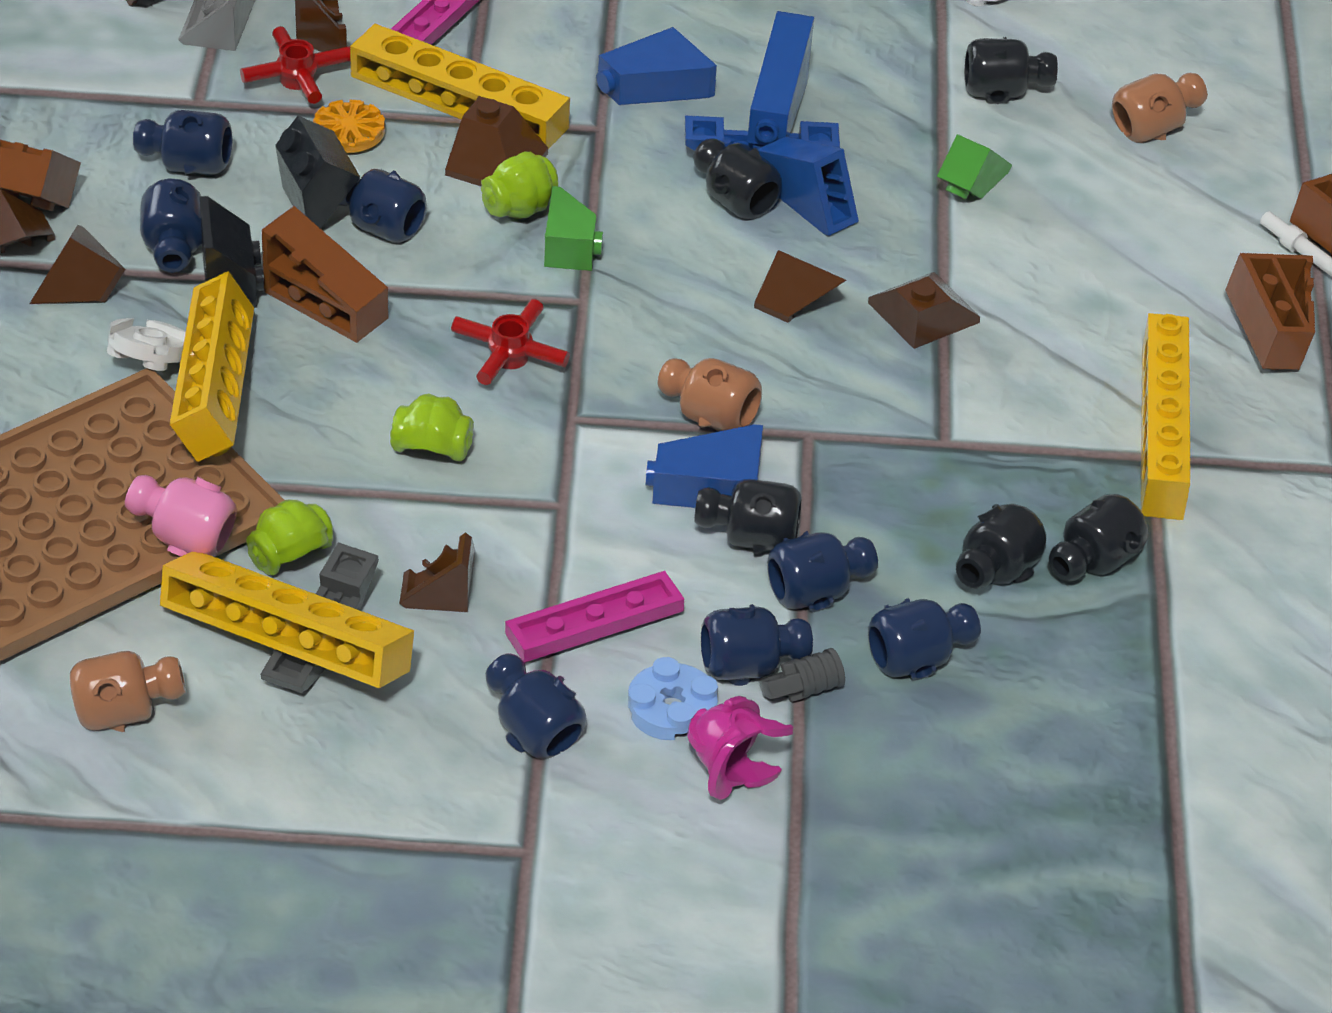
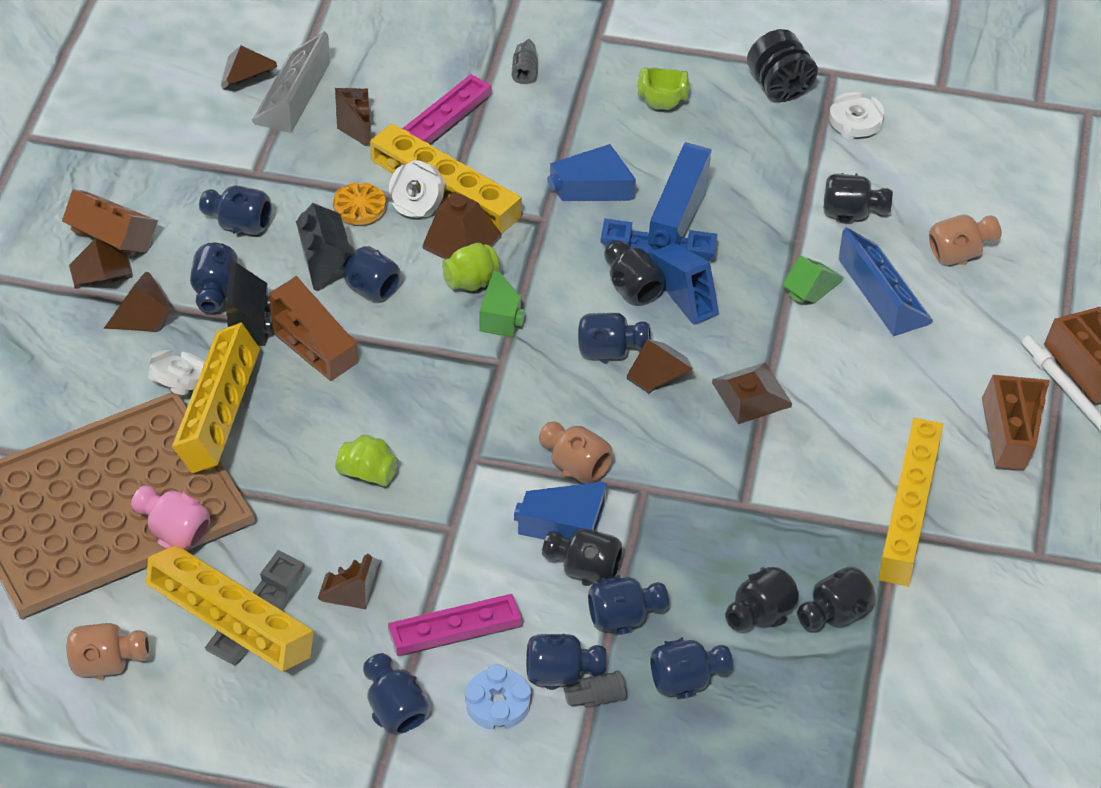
camera: 10 degrees right, 5 degrees up
red bar [240,26,351,104] -> none
lime hair [246,499,333,576] -> none
red bar [451,299,570,385] -> none
dark pink helmet [687,696,793,800] -> none
none -> white plate [389,160,446,218]
none -> dark blue piece [578,312,651,364]
none -> blue slope [838,227,933,337]

